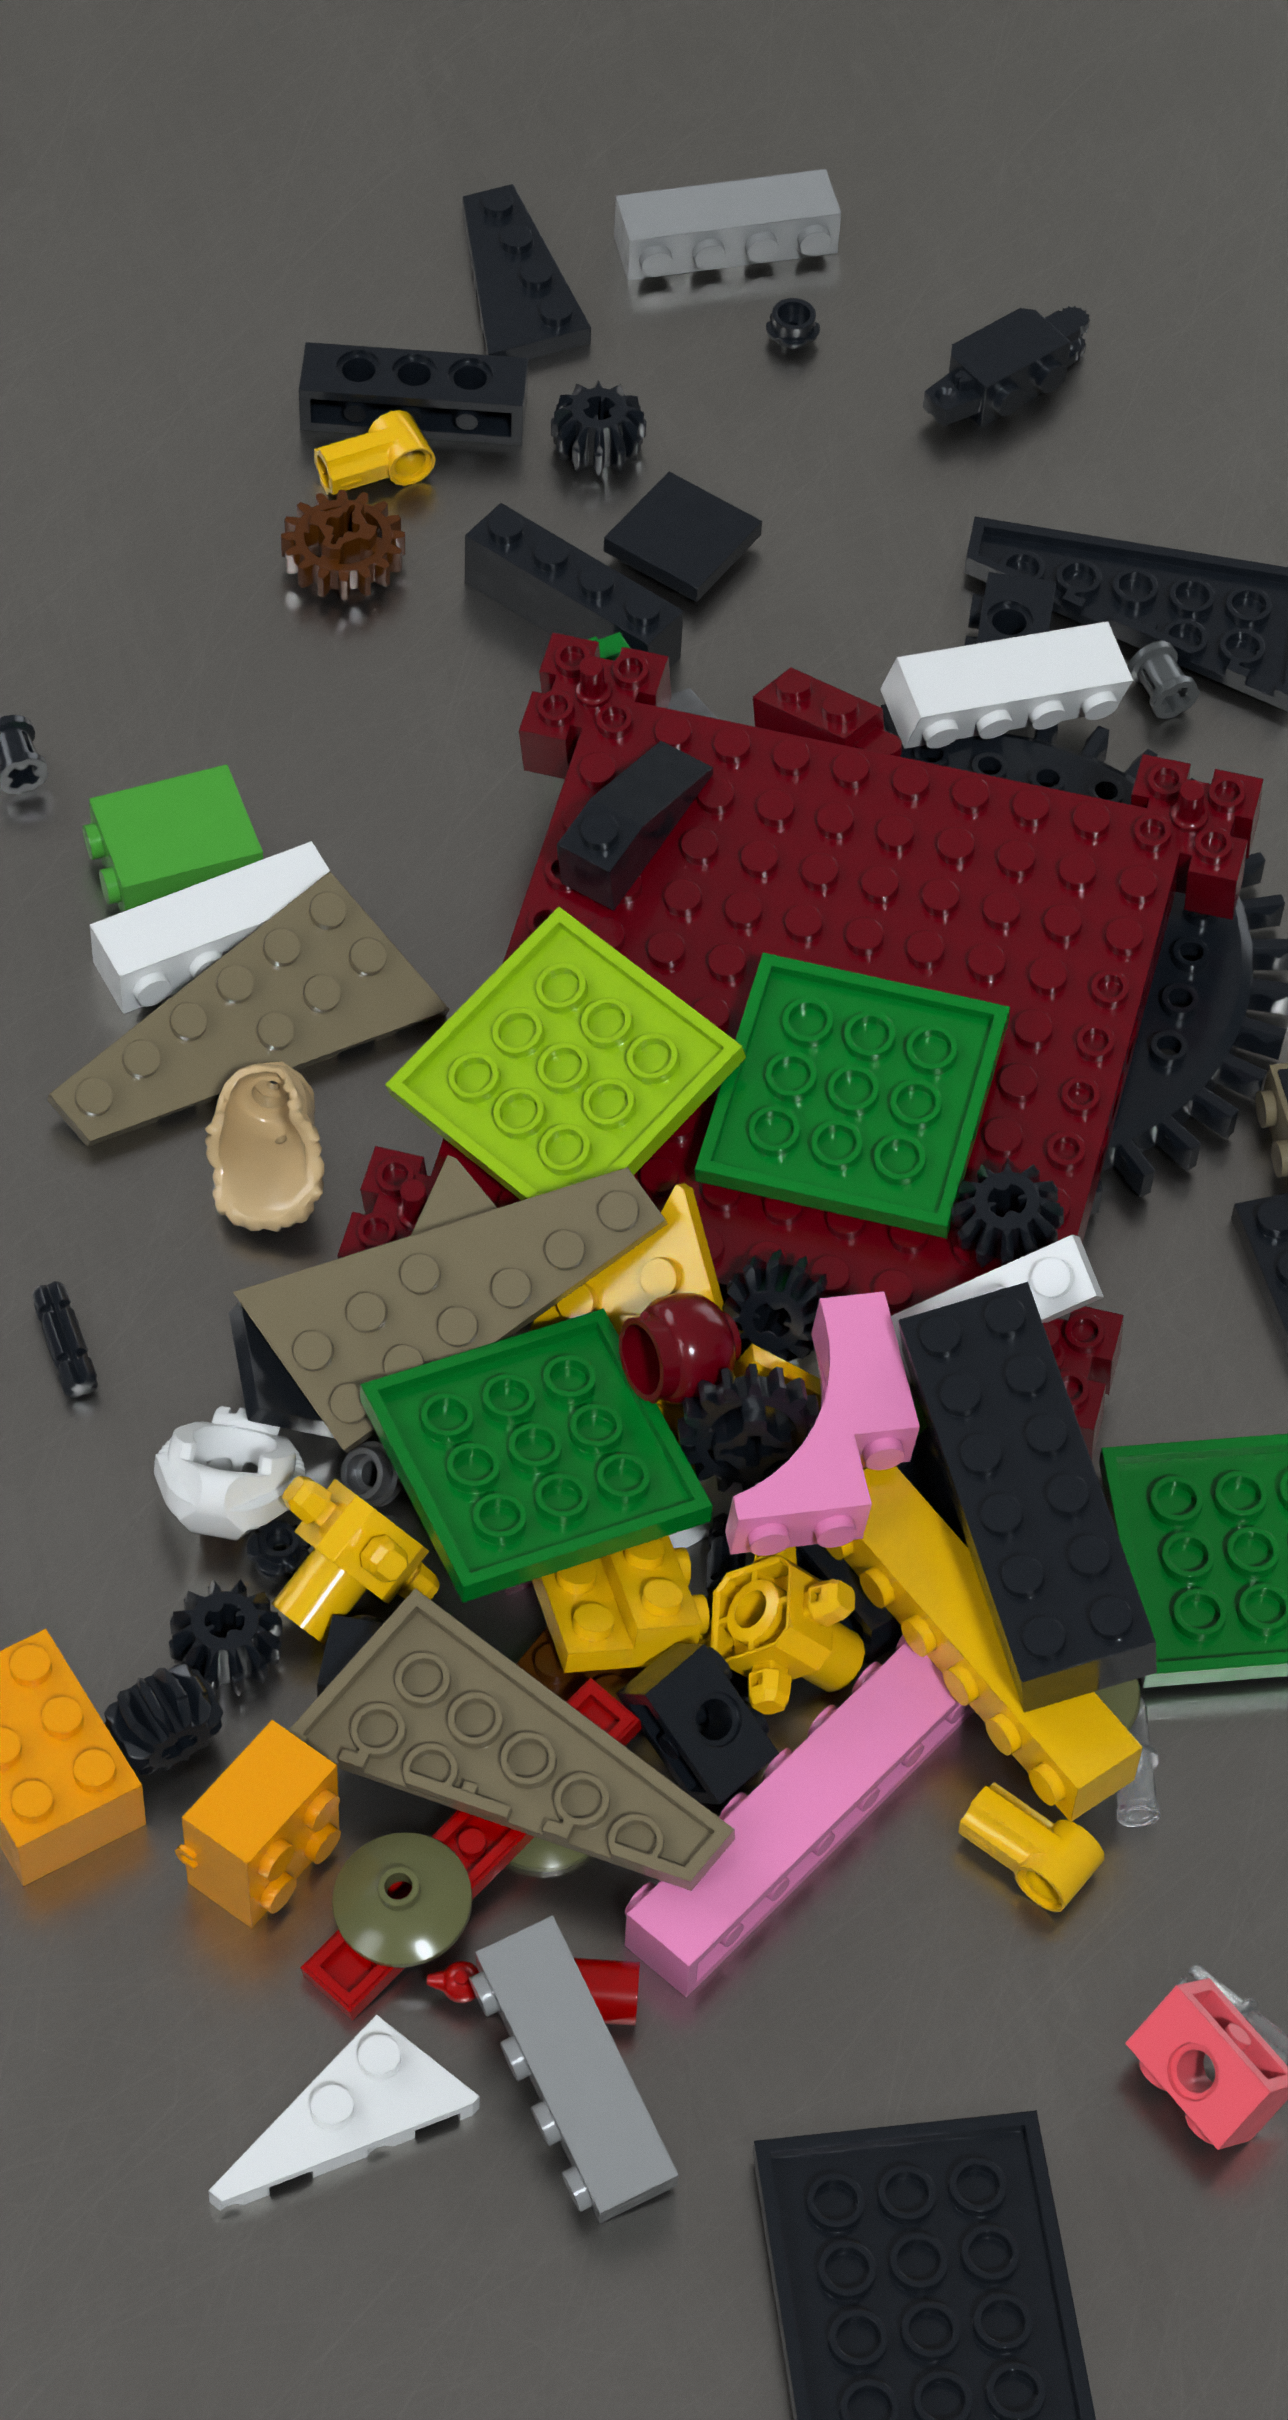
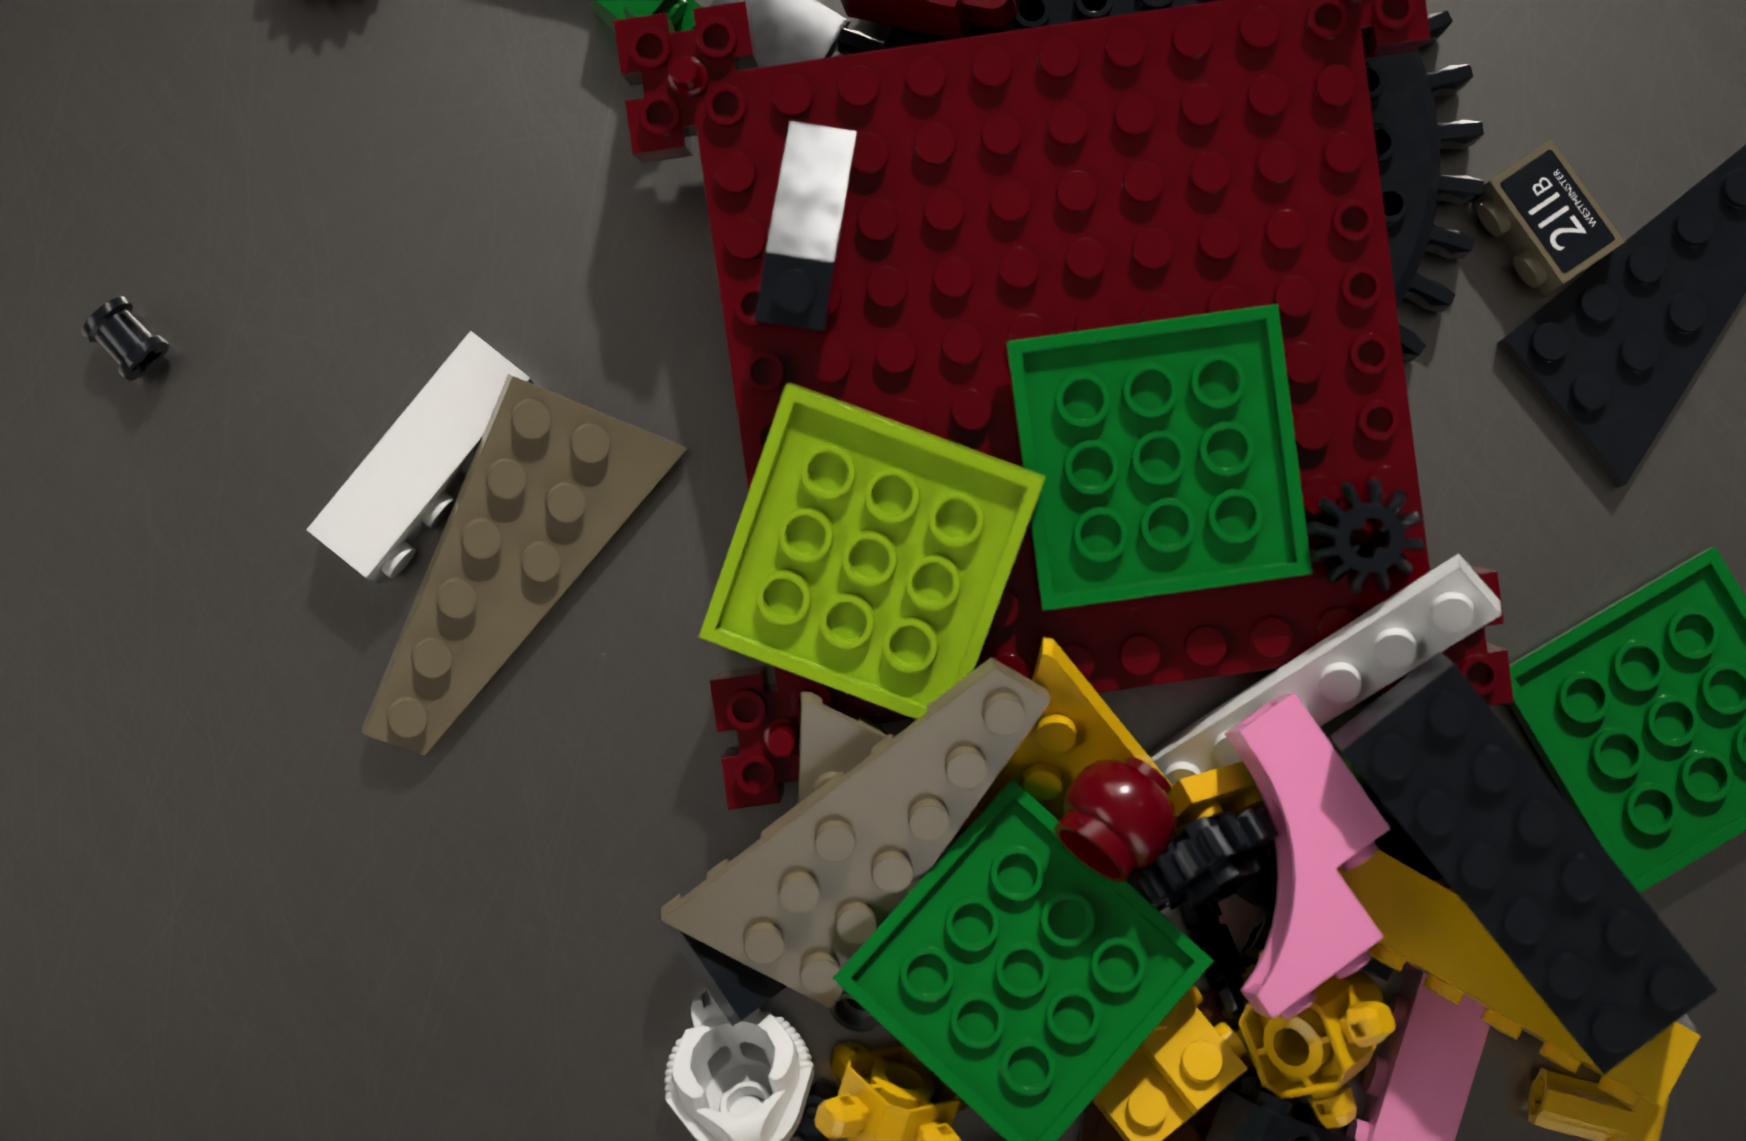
camera: 25 degrees left, 30 degrees up
black axle [32,1281,98,1398] -> none
bright green brick [82,764,263,912] -> none
tan piece [205,1062,324,1232] -> none
black gear [722,1249,833,1361] -> none

